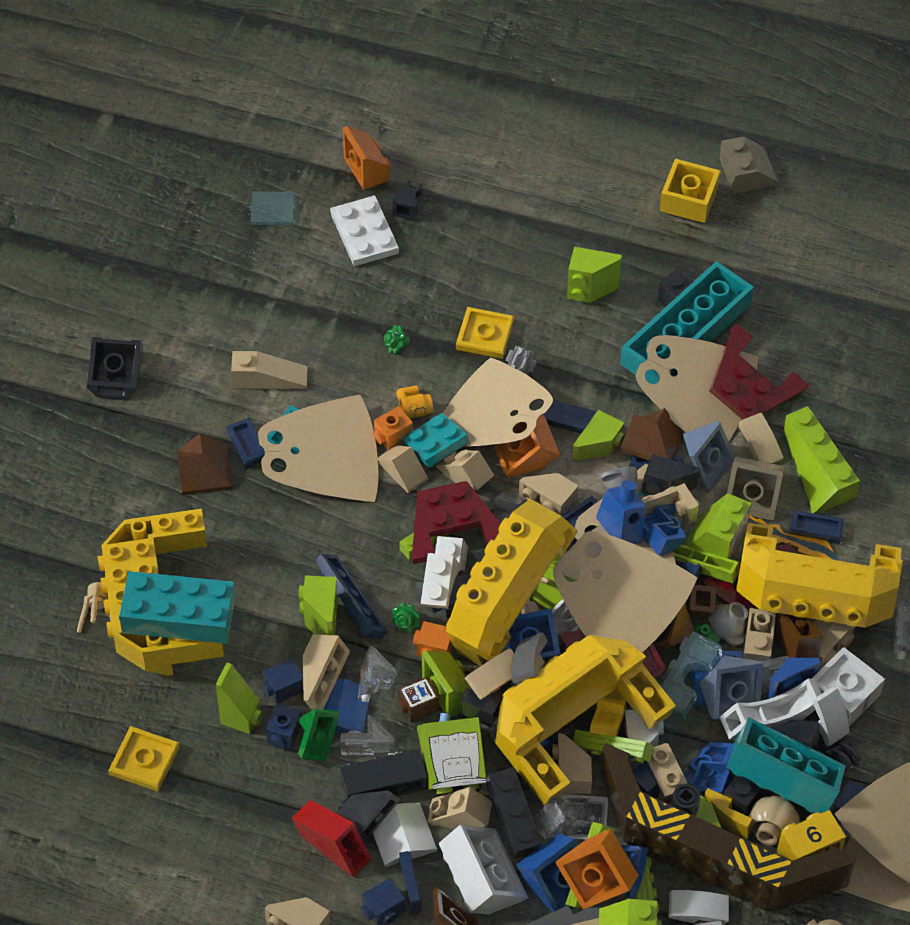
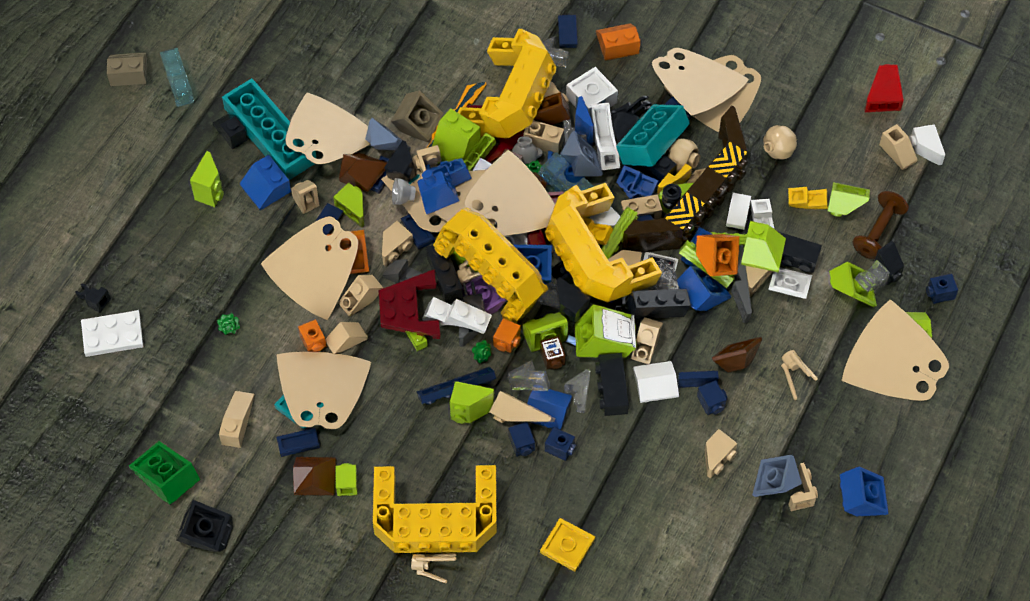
camera: 80 degrees left, 5 degrees up
teal brick [119,571,236,644] -> none
lime slope [216,663,263,734] -> none
clear light blue piece [249,192,295,225] -> none
red slope [292,800,372,877] -> none
green slope [298,709,340,761] -> none
black slope [336,791,401,841] -> none
orange slope [342,126,391,190] -> none
light orange piece [396,385,433,419] -> none
teal plate [401,413,470,468] -> none
white slope [439,825,528,914] -> none
yellow tile [456,307,514,359] -> none
tan slope [465,648,514,700] -> none
light grey gear [506,346,538,375] -> none
dark grey slope [511,632,547,683] -> none
yellow brick [660,159,720,223] -> none
dark red wing [709,323,810,420] -> none
tan slope [738,413,784,464] -> none
yellow brick [776,810,846,861] -> none
lime wedge [783,406,860,514] -> none
dark blue tile [790,510,844,544] -> none
white slope [812,687,849,746] -> none
none -> green slope [129,441,201,505]
none -> clear light blue arch [160,48,194,107]
none -> blue slope [240,155,291,210]
none -> tan slope [291,180,320,214]
none -> lime brick [336,463,358,496]

